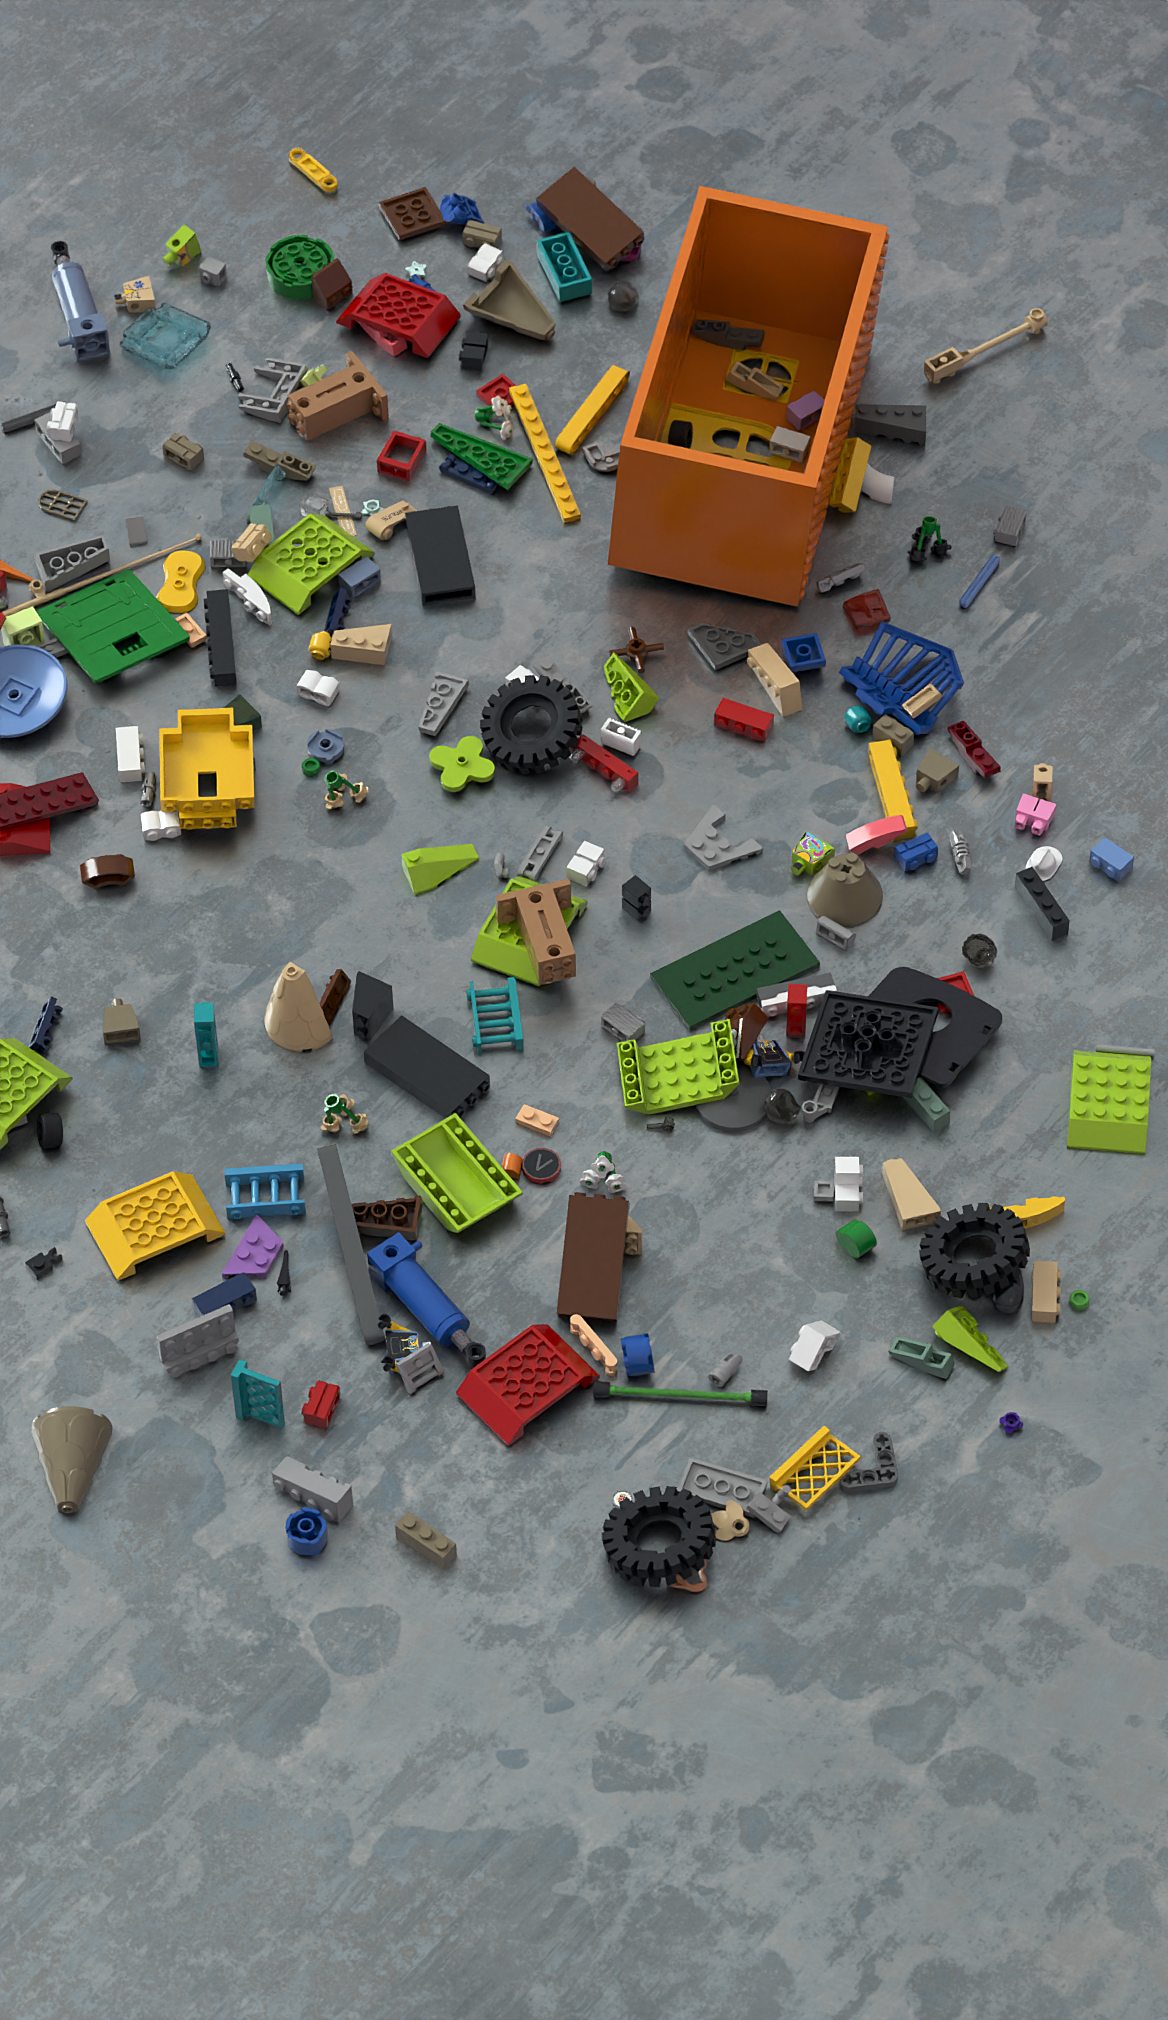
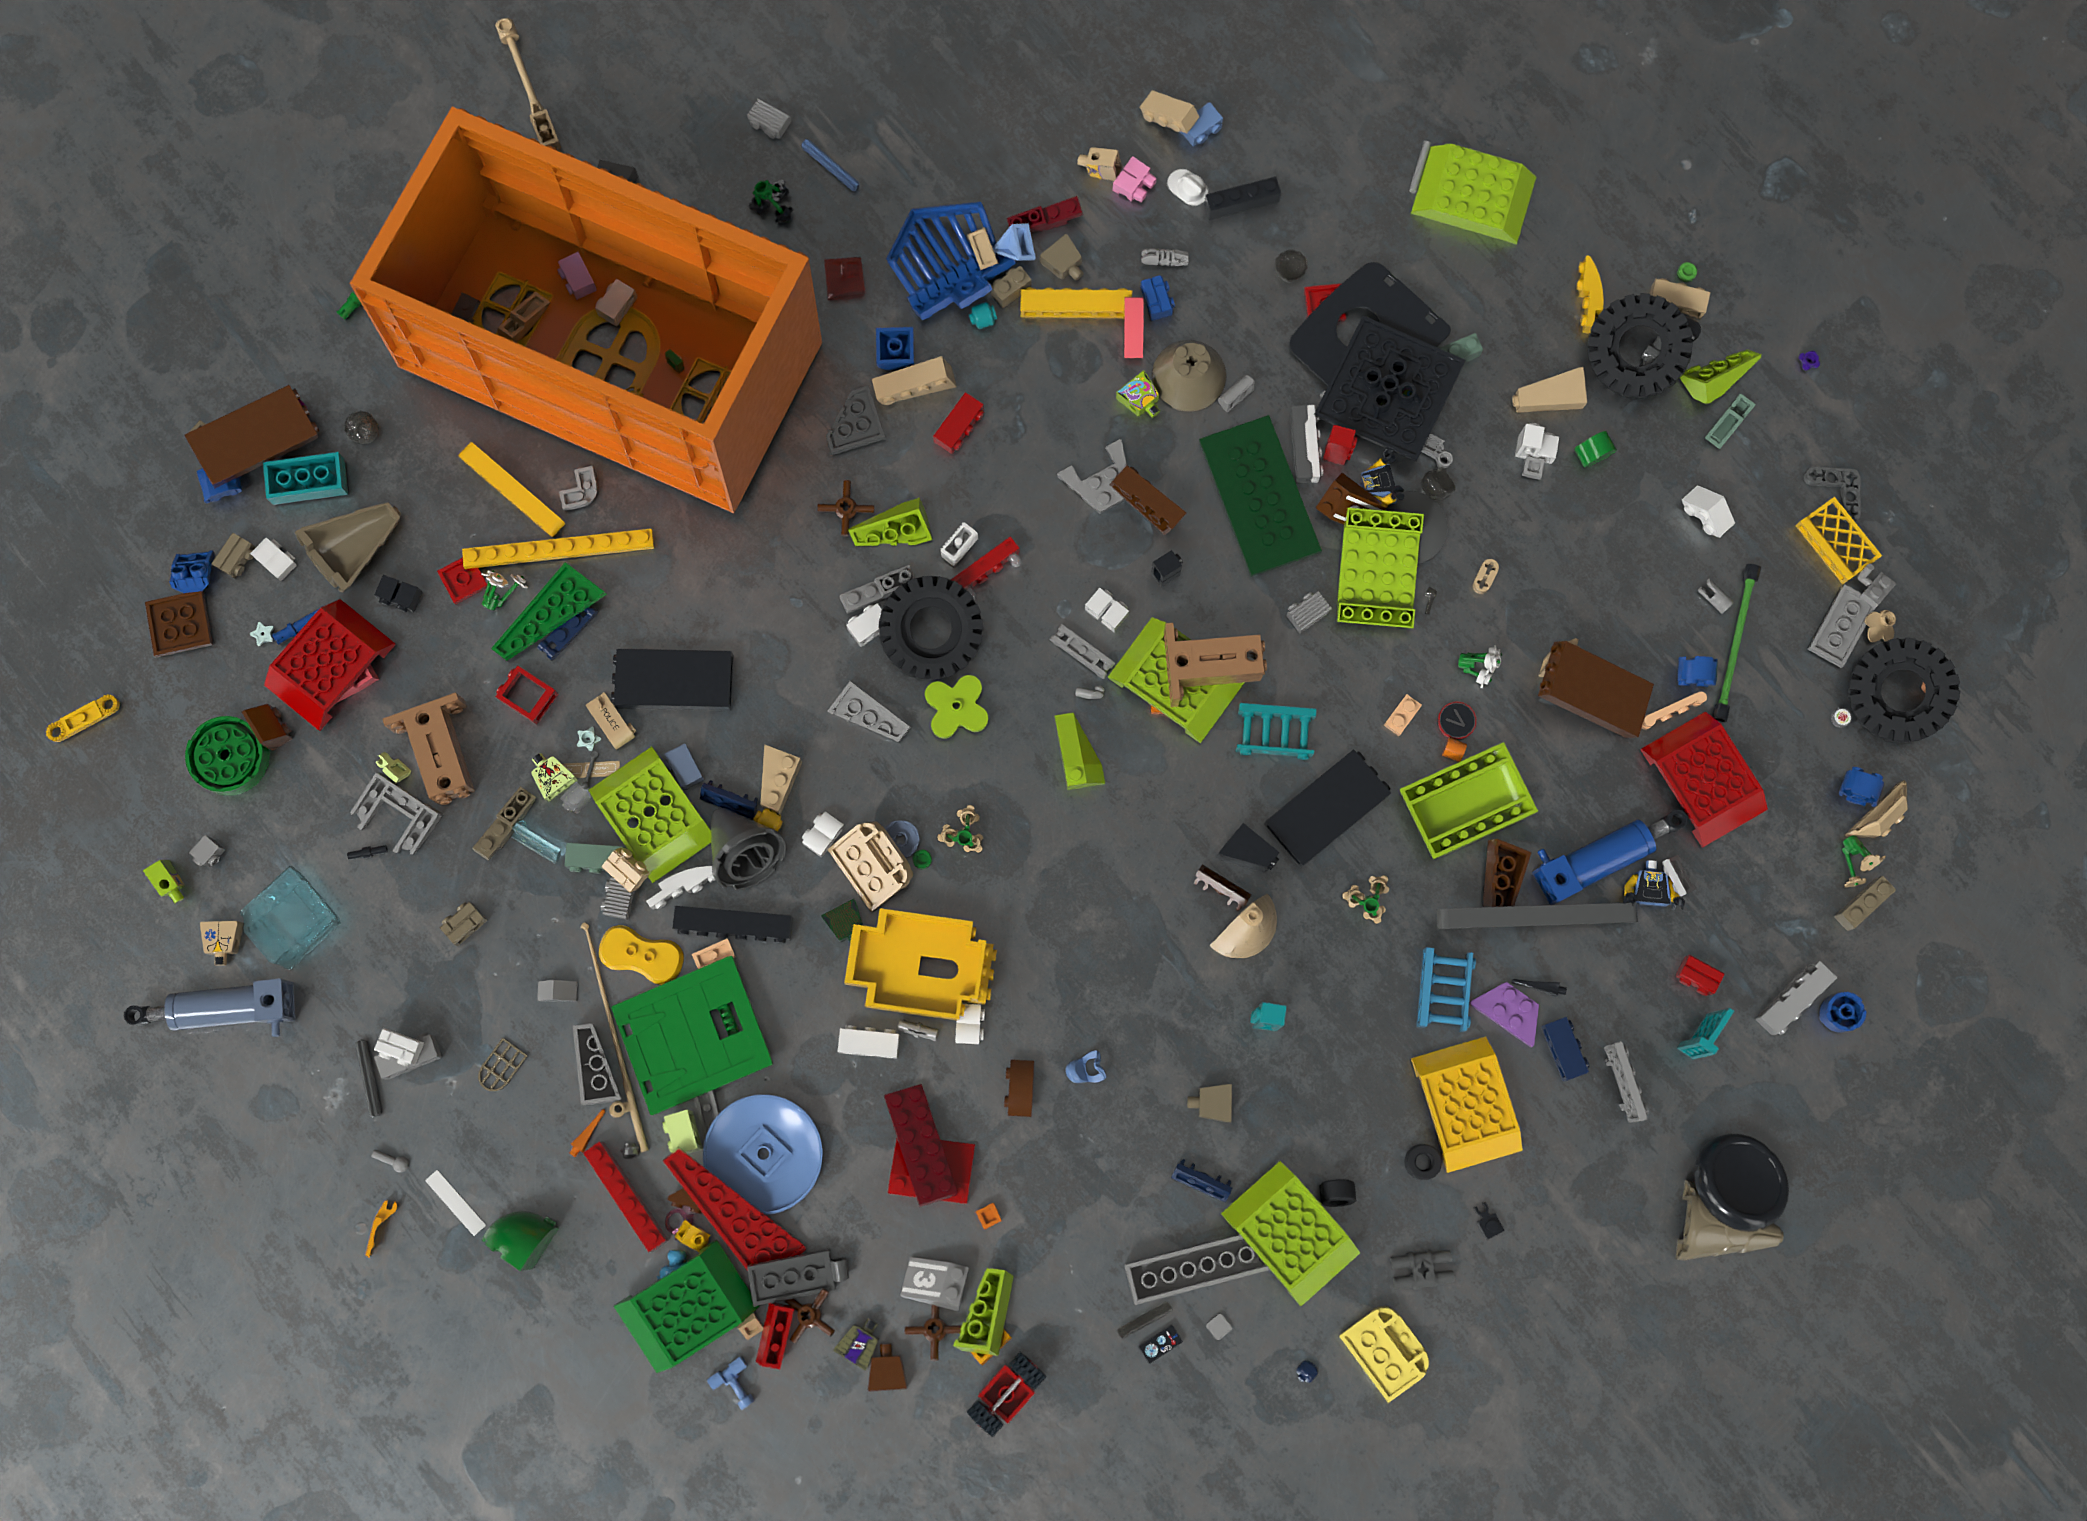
camera: 80 degrees left, 25 degrees up
none -> yellowish green torso [531,753,578,802]
none -> dark grey cone [711,808,786,890]
none -> tan plate [827,821,913,912]
none -> light blue slope [993,224,1036,261]
none -> medium blue piece [1066,1051,1106,1083]
none -> reddish brown wedge [1109,465,1187,535]
none -> tan brick [1140,90,1199,134]
none -> black tyre [1404,1144,1442,1180]
none -> tan beam [1472,559,1499,594]
none -> black piece [1694,1134,1789,1232]
none -> blue brick [1839,767,1884,807]
none -> plant [1842,836,1886,887]
none -> tan wedge [1845,780,1908,839]

